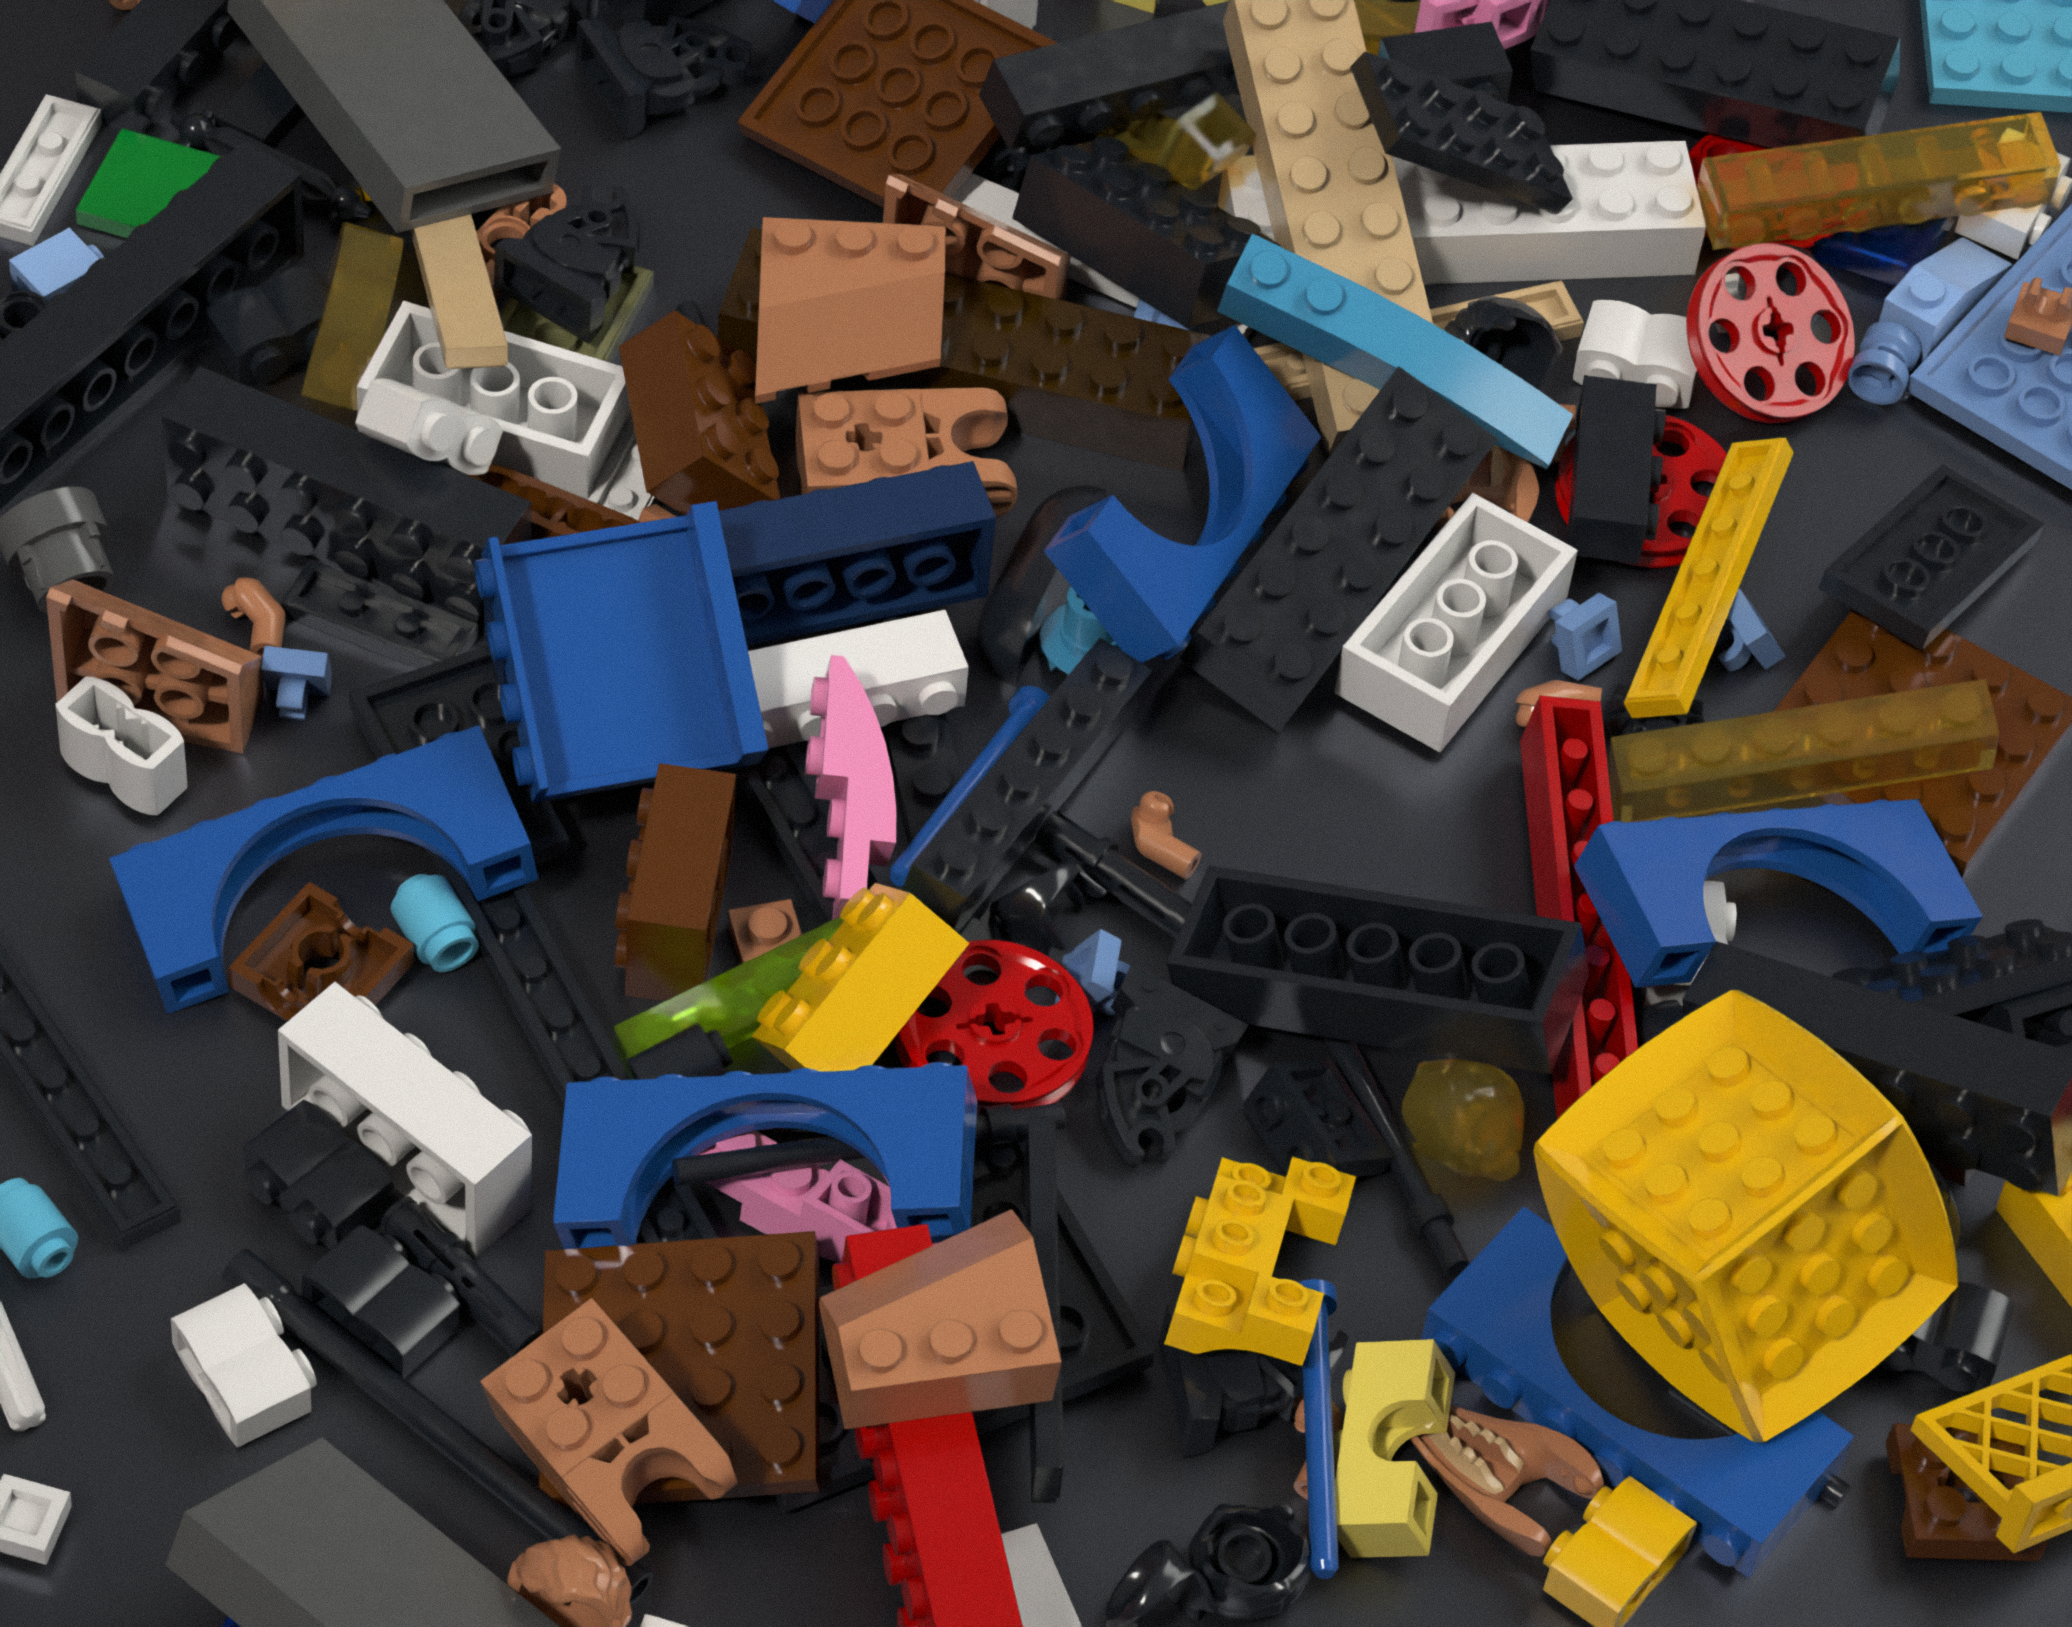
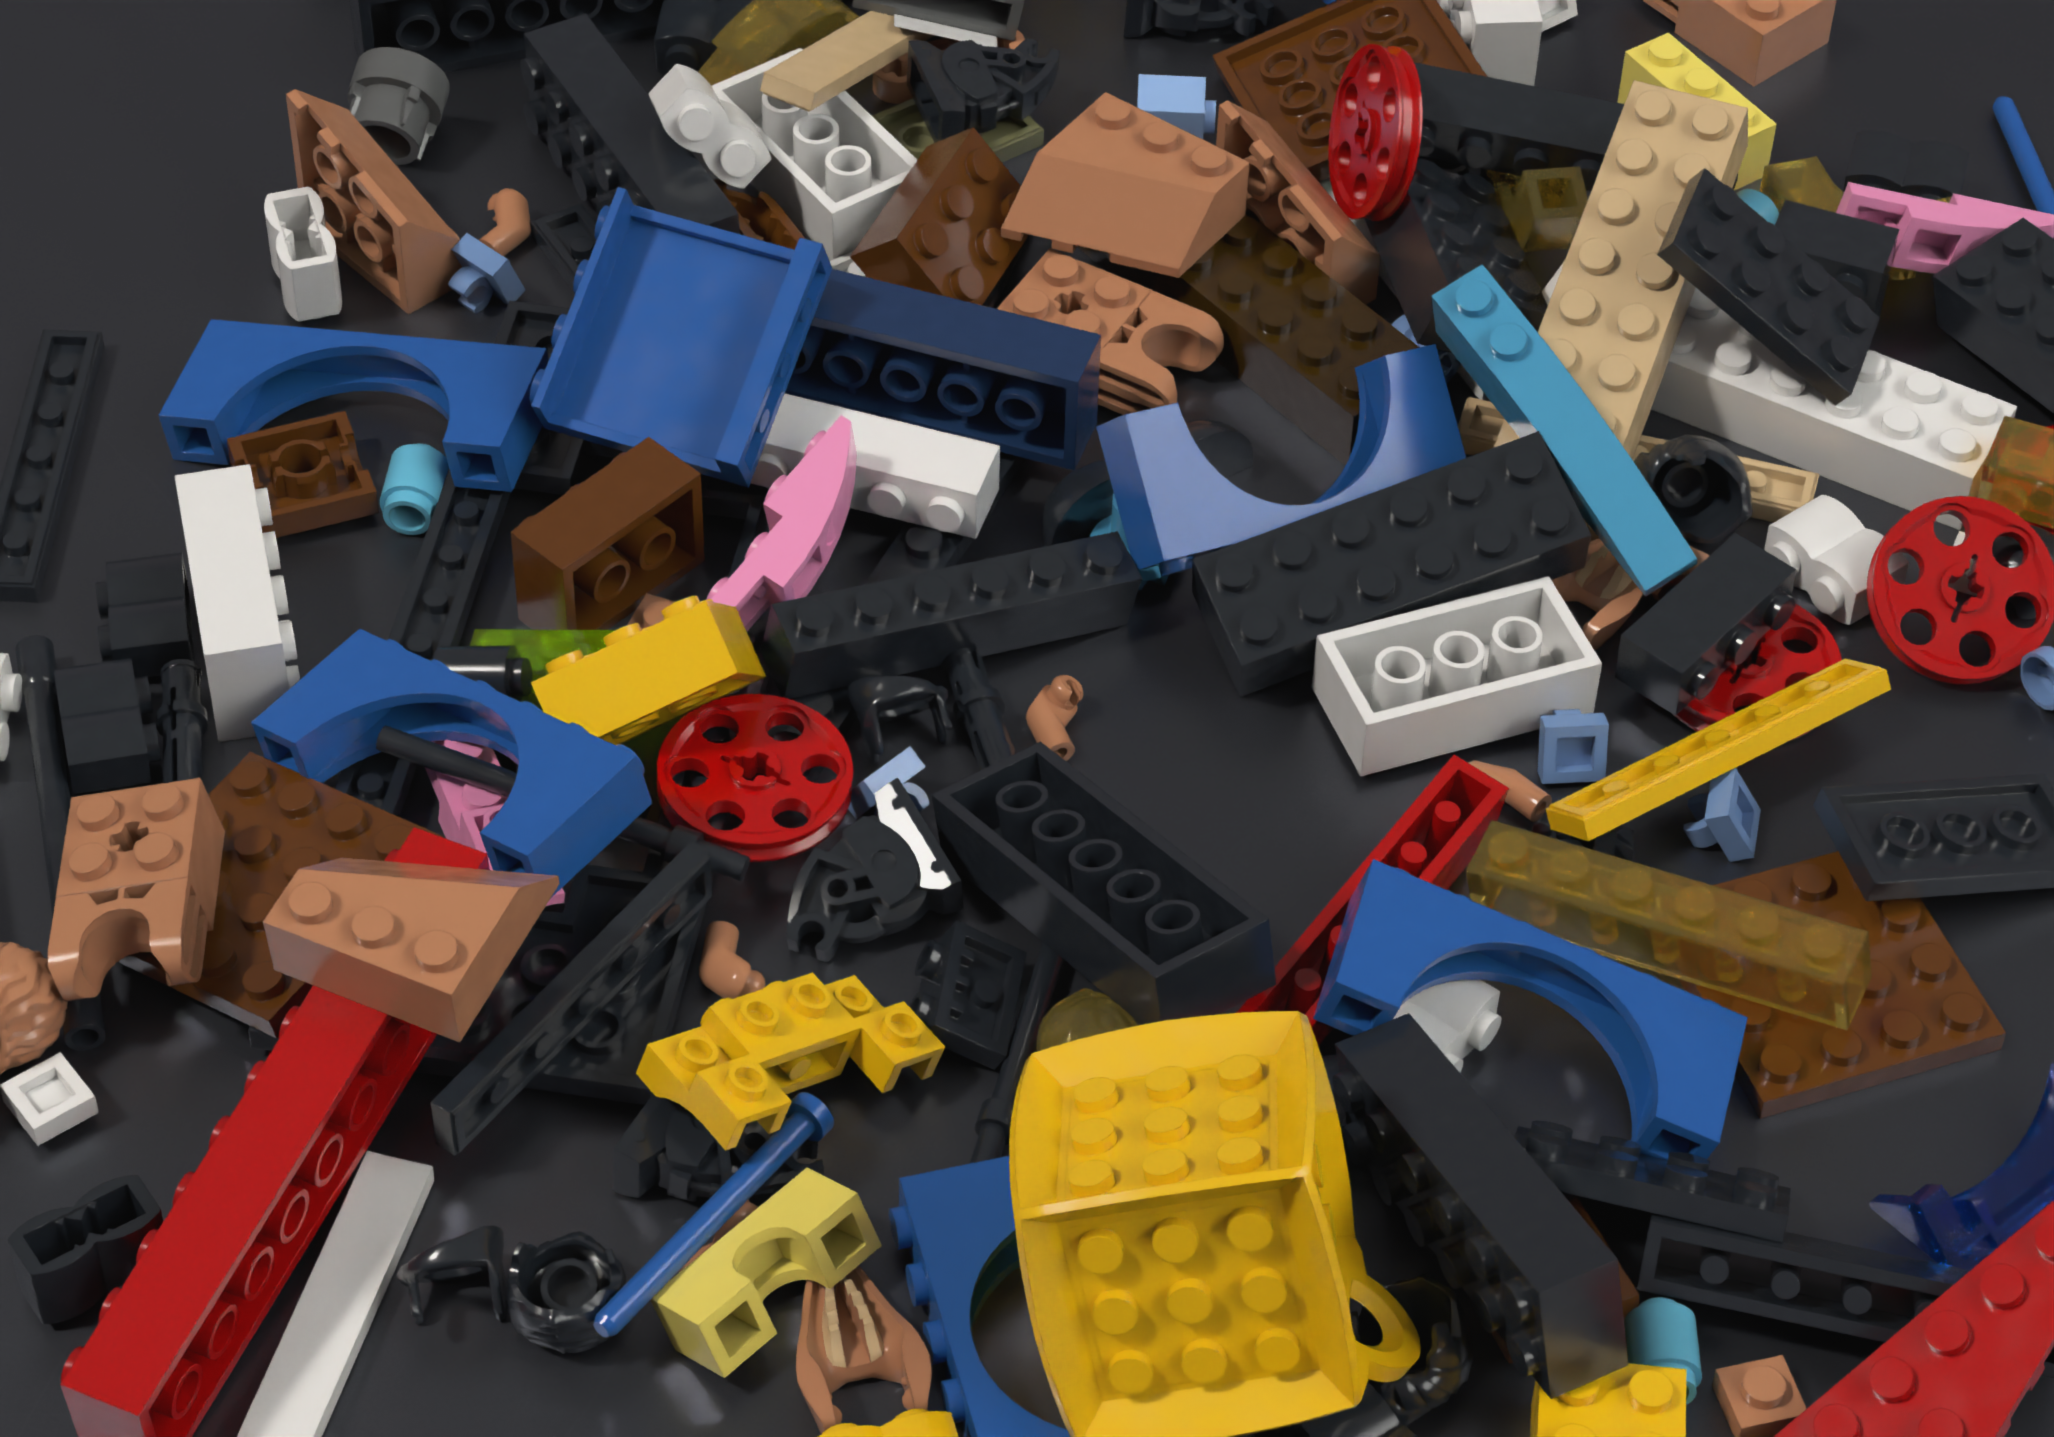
camera: 40 degrees right, 5 degrees down
none -> nougat arm [699,921,765,999]
none -> white sticker [894,14,998,47]
none -> light blue brick [1137,74,1216,139]
none -> red wedge [1328,44,1423,221]

